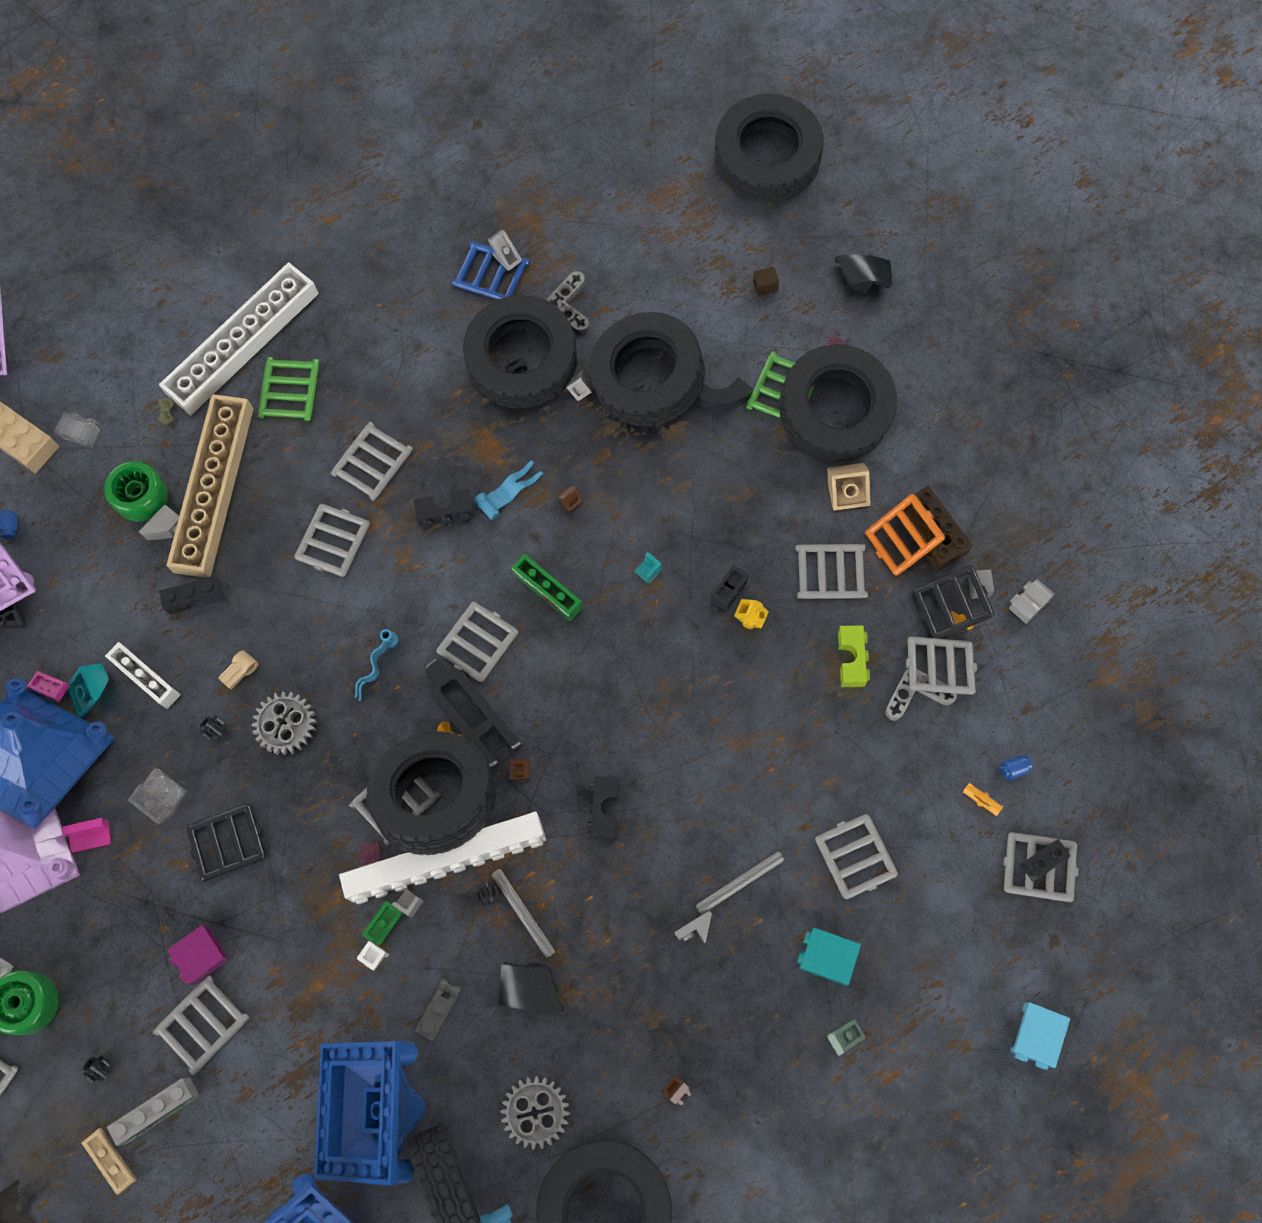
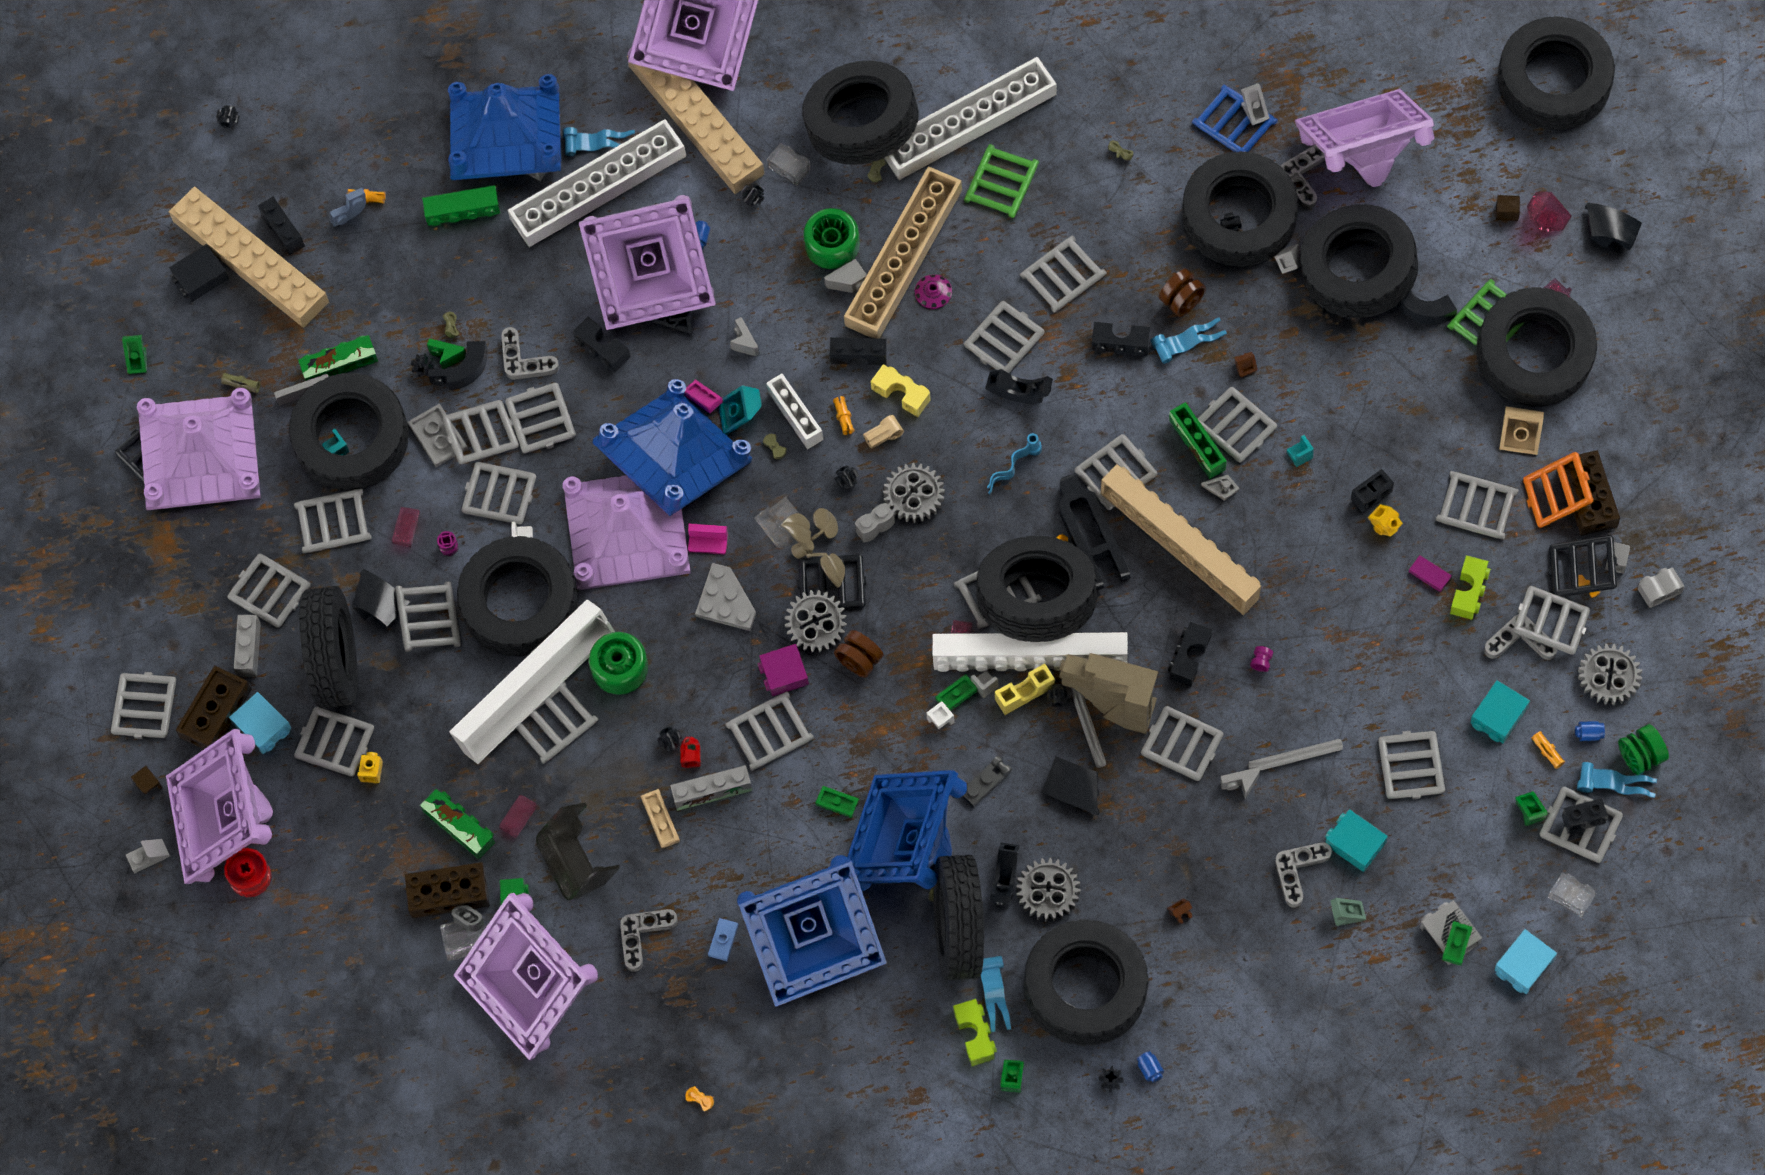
camera: 20 degrees right, 5 degrees down
reddish brown tile [509,759,530,781] -> none
none -> red rock [680,736,701,768]
none -> light grey plate [695,563,756,631]
none -> light grey slope [730,317,759,356]
none -> black gear [741,183,764,206]
none -> olive piece [763,434,787,459]
none -> dark tan plant [781,508,845,588]
none -> light grey gear [785,590,847,653]
none -> black tyre [802,60,919,165]
none -> green plate [815,786,859,818]
none -> light orange pin [833,396,854,435]
none -> reddish brown wheel [834,630,884,678]
none -> light grey brick [855,503,895,542]
none -> light yellow arch [871,364,931,417]
none -> magenta dish [915,274,952,309]
none -> black arch [985,369,1053,404]
none -> black arch [990,843,1020,905]
none -> light yellow arch [995,664,1055,715]
none -> dark tan panel [1059,653,1158,734]
none -> tan brick [1100,464,1261,615]
none -> olive piece [1108,140,1134,160]
none -> light grey bar [1141,706,1224,781]
none -> reddish brown wheel [1159,269,1206,317]
none -> light grey bar [1197,387,1277,462]
none -> light grey piece [1201,475,1240,501]
none -> magenta wheel [1250,646,1274,672]
none -> light grey beam [1275,843,1332,908]
none -> lavender piece [1295,89,1434,187]
none -> magenta tile [1409,555,1452,593]
none -> light grey panel [1420,900,1482,965]
none -> green plate [1442,921,1473,966]
none -> teal brick [1470,680,1530,744]
none -> green slope [1515,791,1548,826]
none -> clear pink slope [1527,192,1572,232]
none -> clear brick [1548,872,1597,918]
none -> dark azure flag [1577,762,1657,798]
none -> light grey gear [1578,644,1642,706]
none -> green wheel [1618,724,1669,775]

